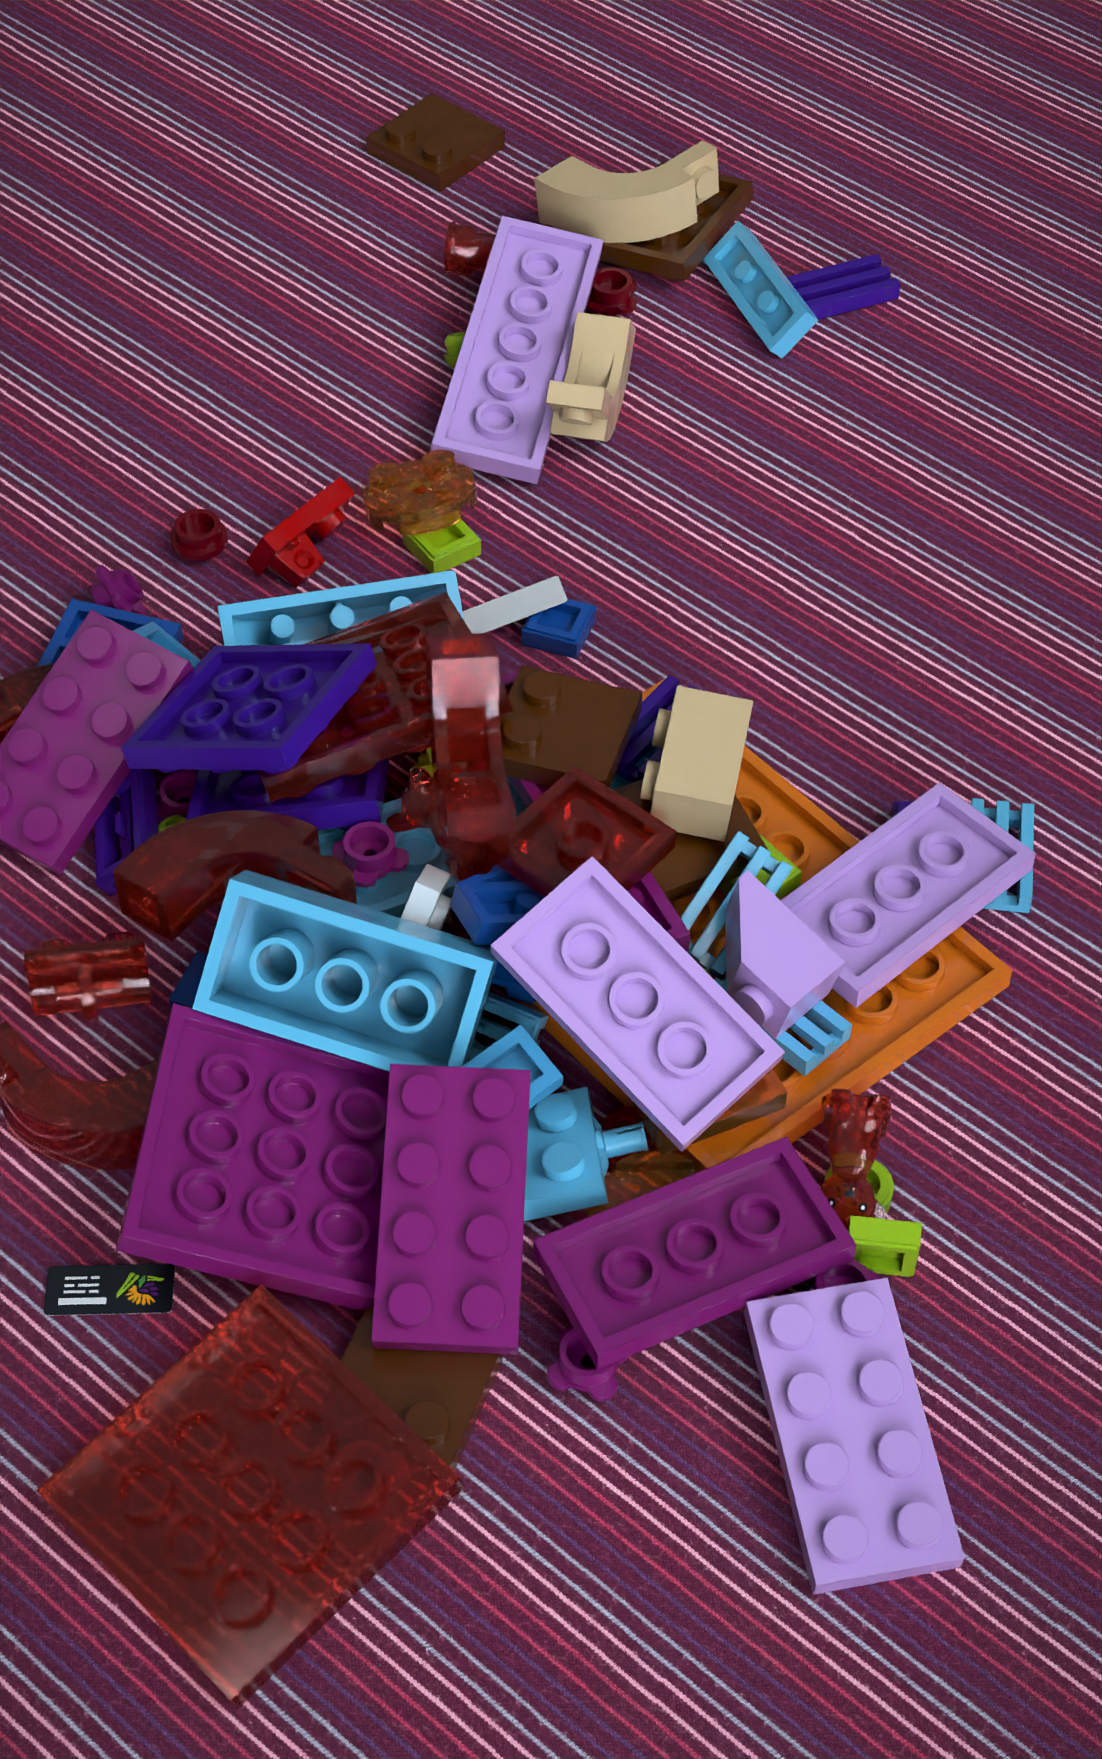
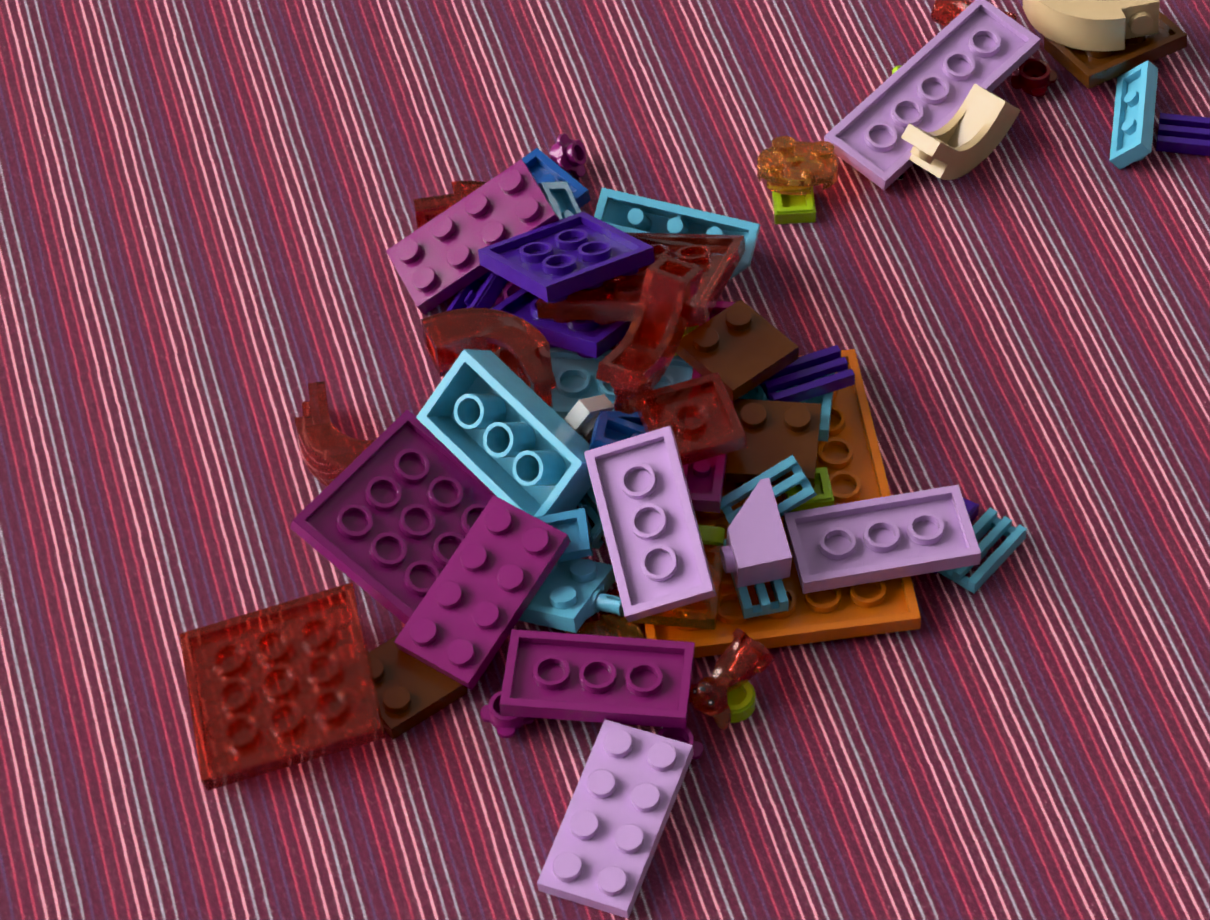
camera: 35 degrees right, 0 degrees up
clear red hips [24,931,152,1021] -> none
black sticker [44,1264,175,1316] -> none
dark red plate [170,509,228,561] -> none
red hinge [246,477,356,587] -> none
magenta plate [332,821,409,888] -> none
white sticker [463,576,567,638] -> none
blue tile [522,598,596,659] -> none
tan brick [640,685,753,842] -> none
lime tile [848,1215,922,1277] -> none

